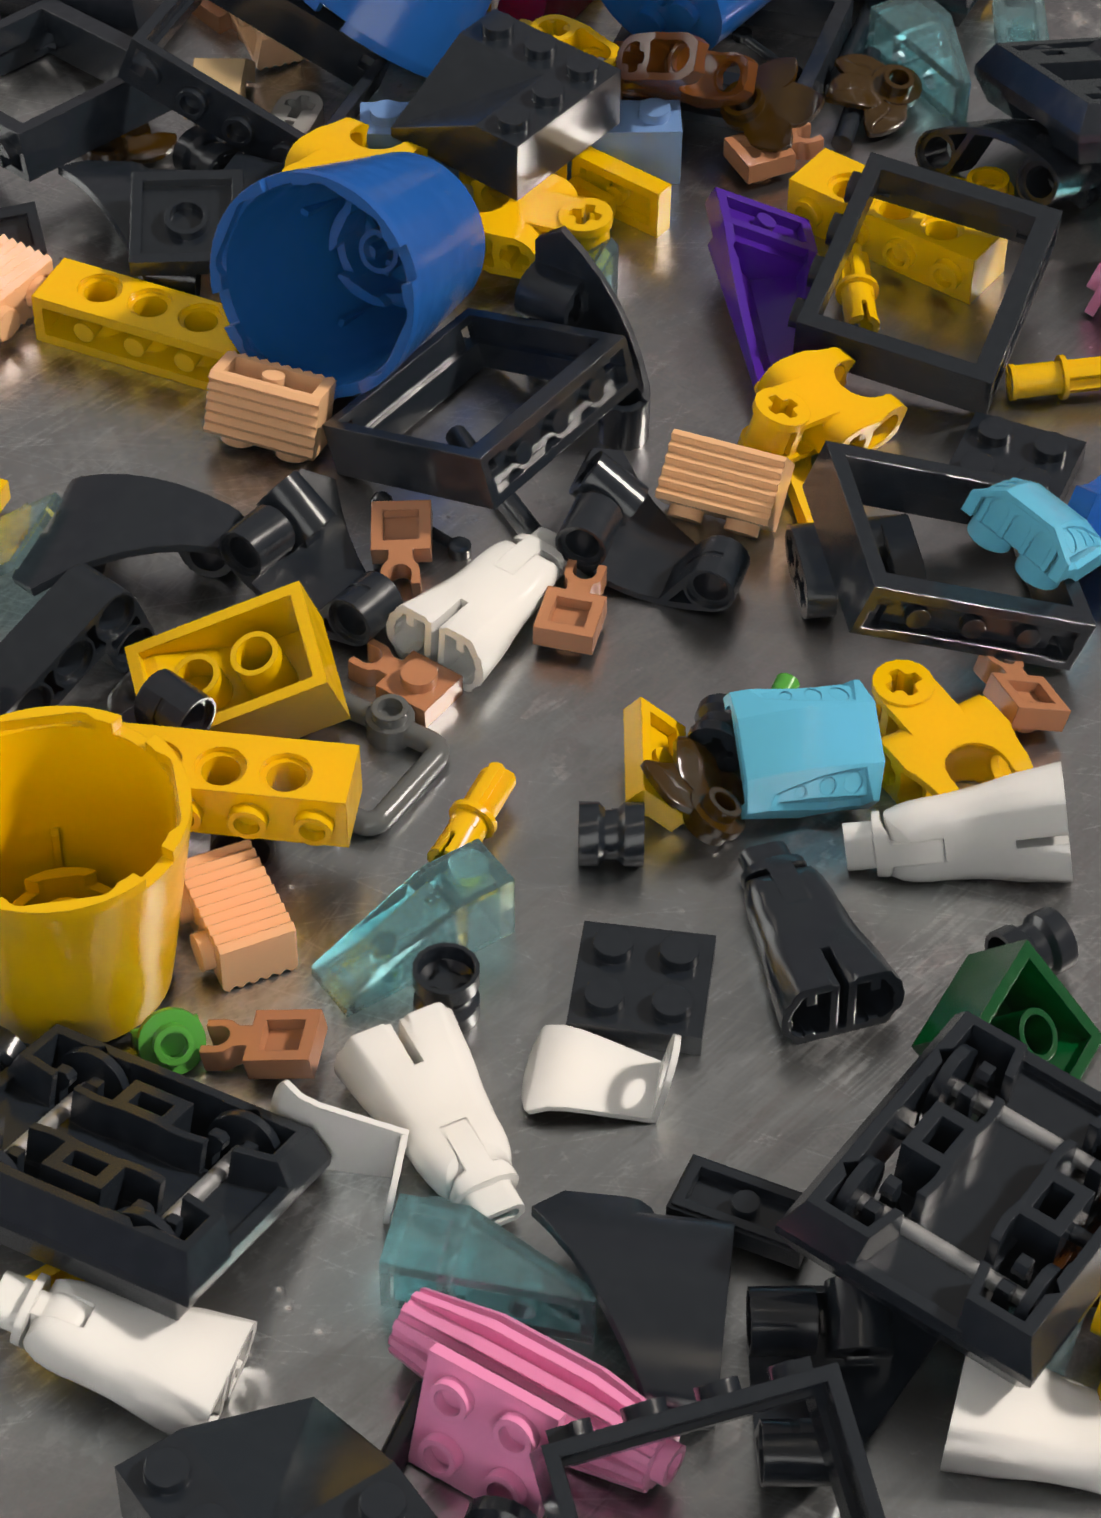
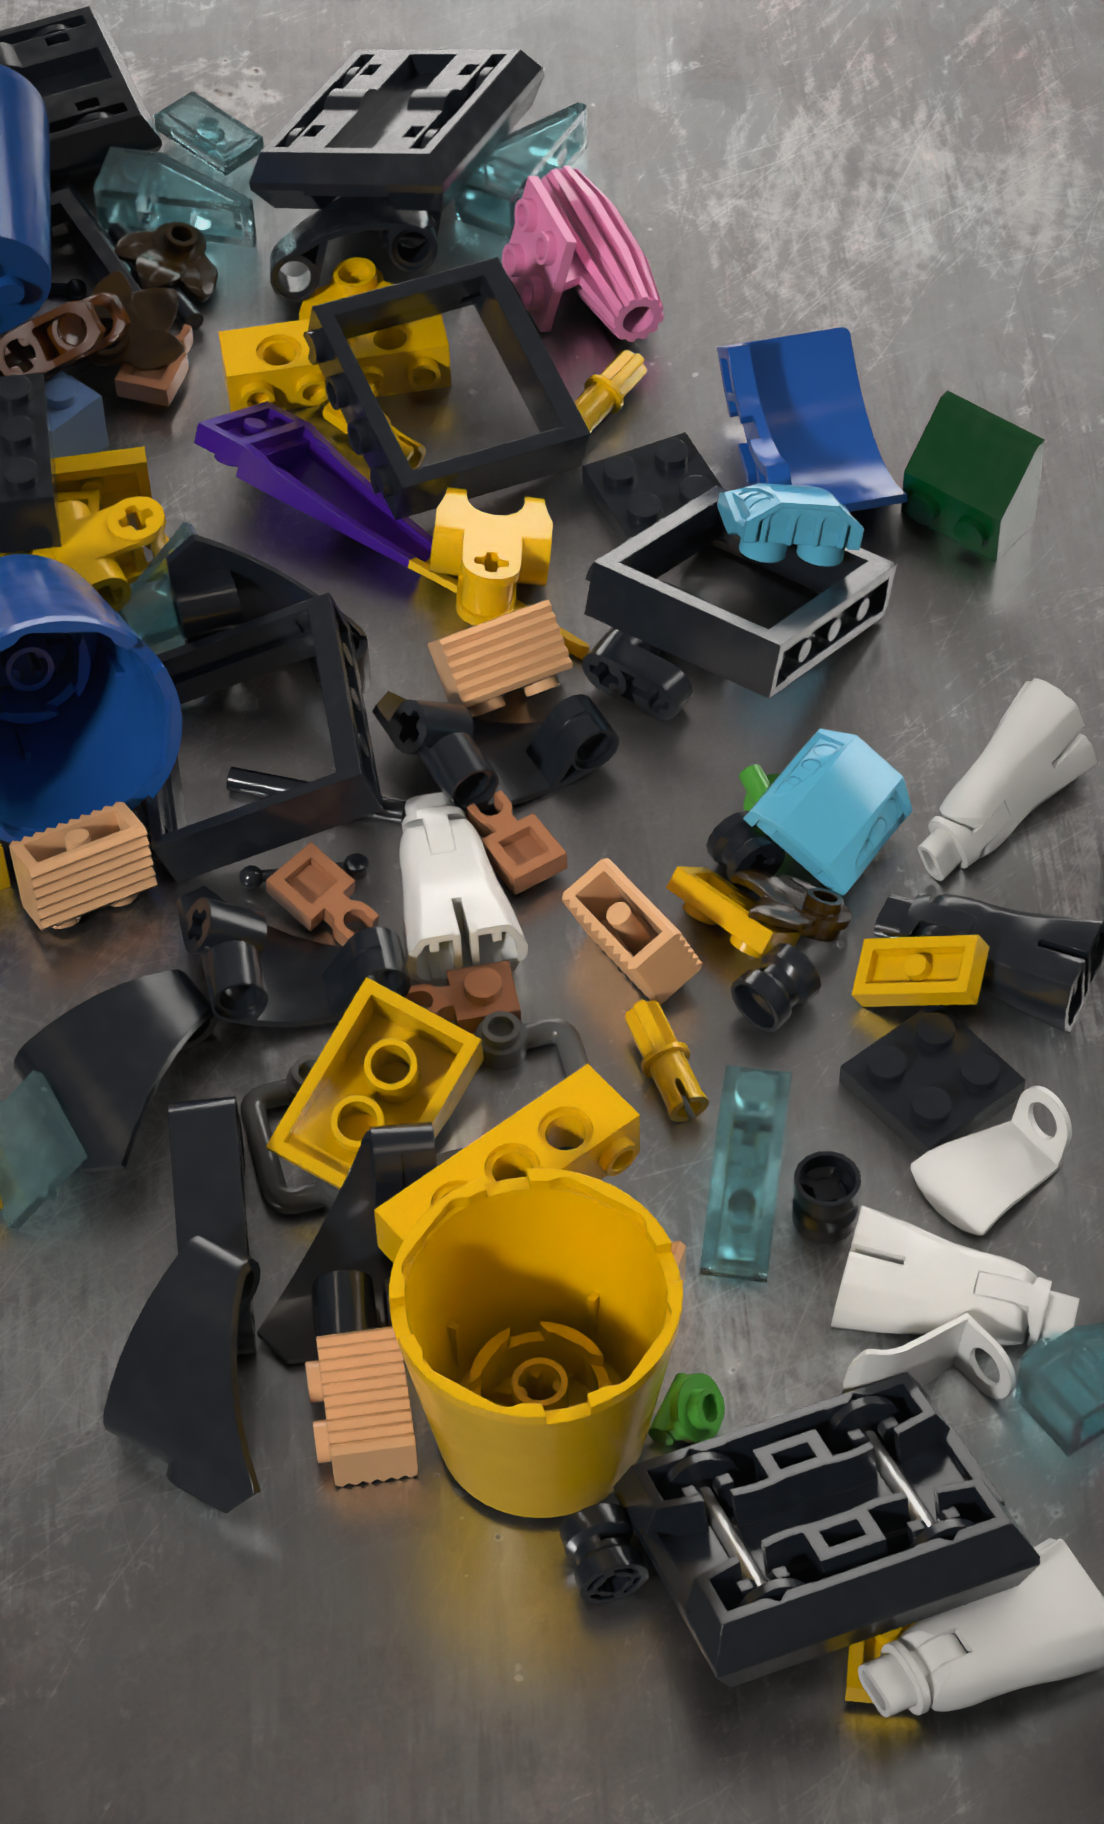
camera: 45 degrees left, 5 degrees up
nougat plate [199,1009,328,1079] -> none
yellow piece [871,659,1033,804] -> none
nougat plate [973,655,1071,733] -> none
none -> light nougat brick [562,858,703,1004]
none -> yellow plate [851,935,989,1007]

